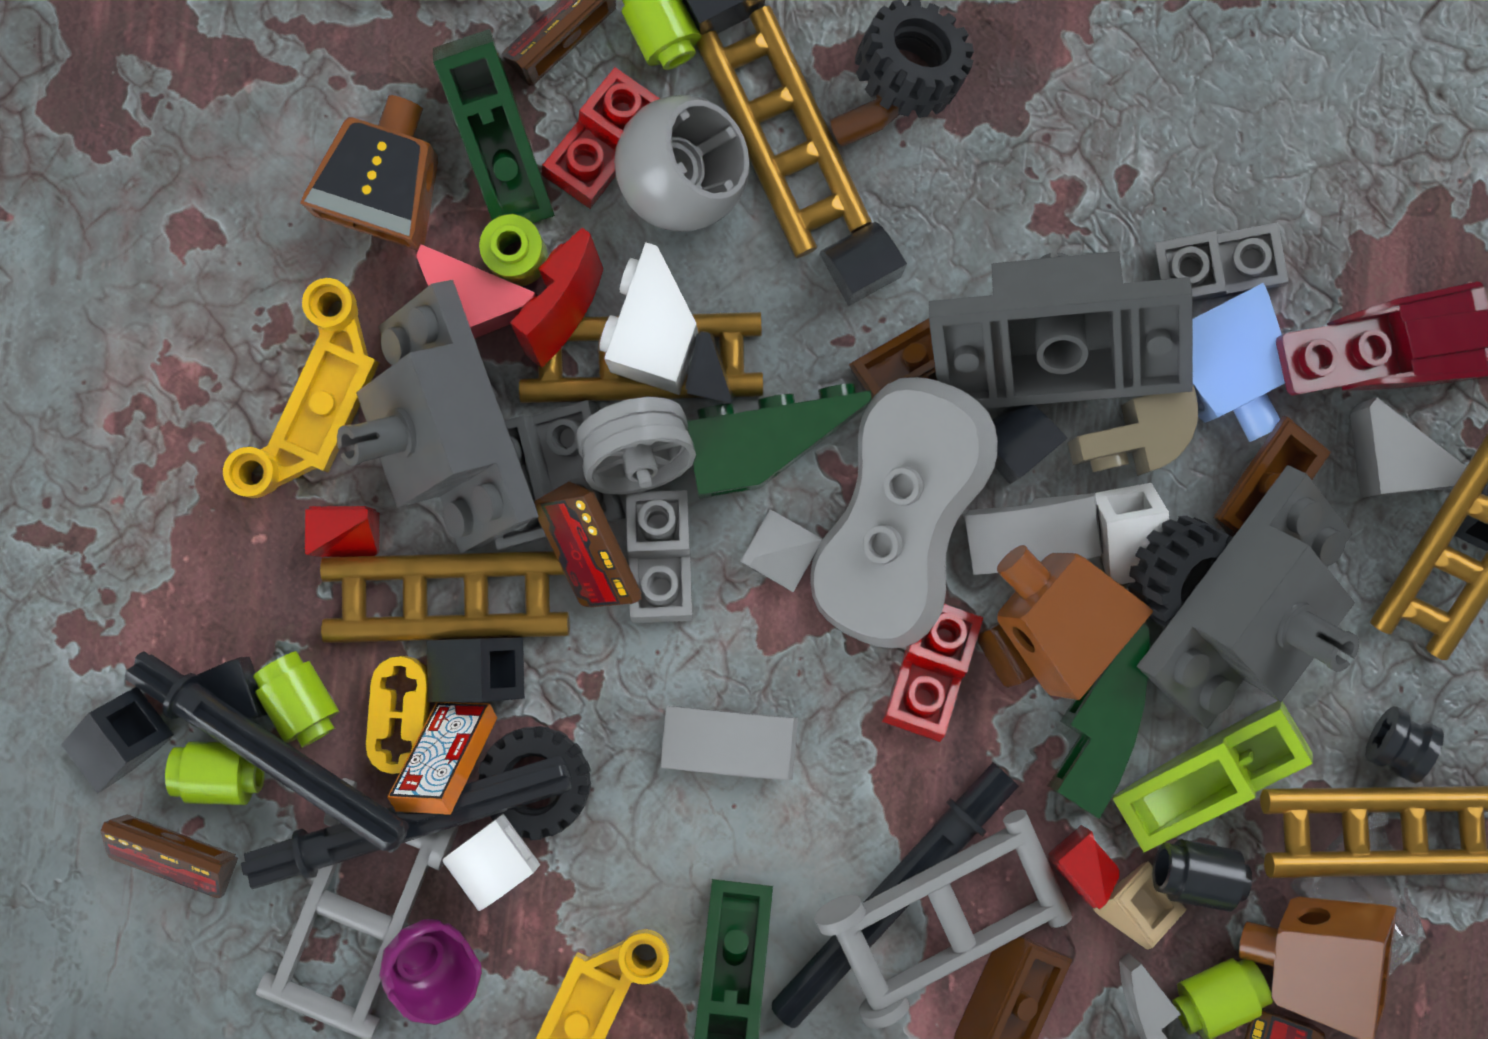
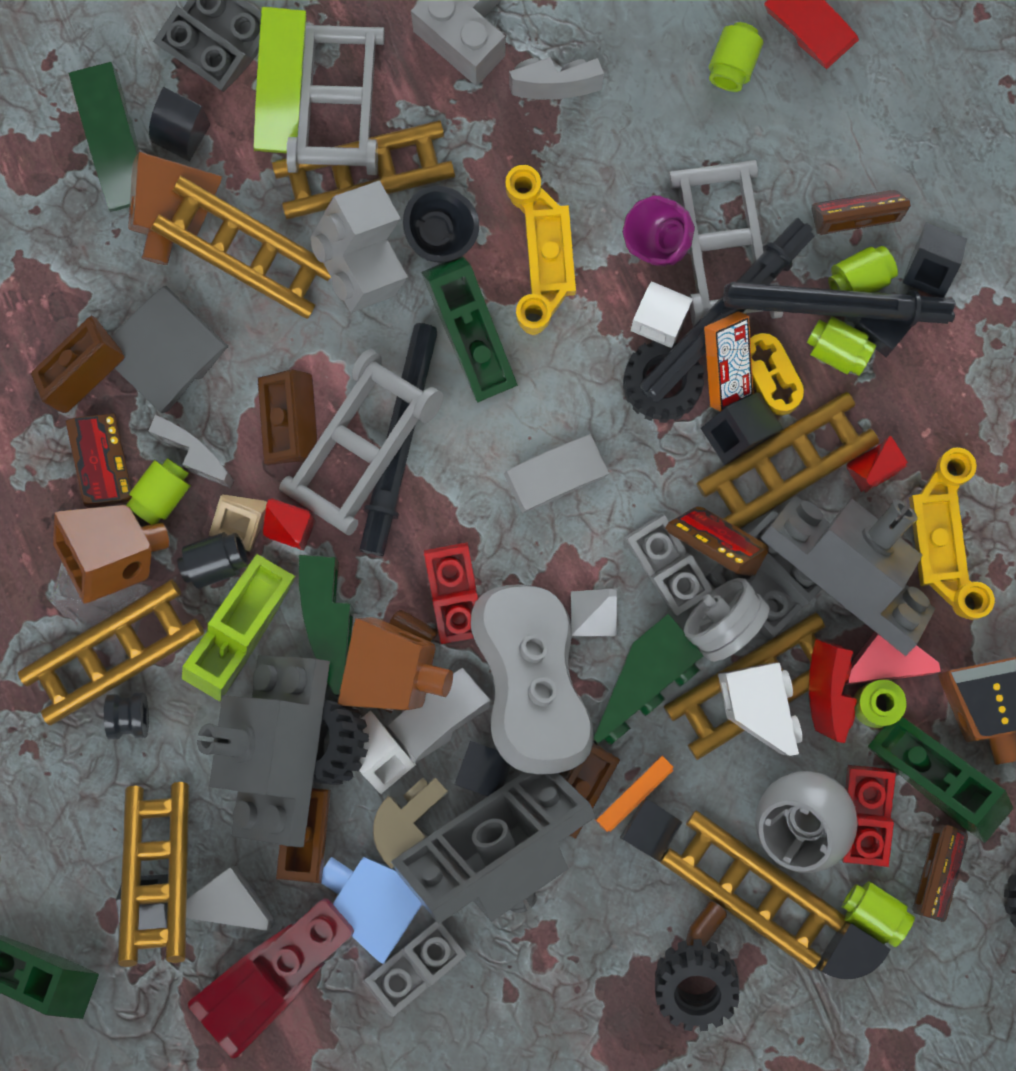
camera: 150 degrees right, 5 degrees down
black slope [685,331,734,403] -> none
none -> orange tile [594,755,674,832]

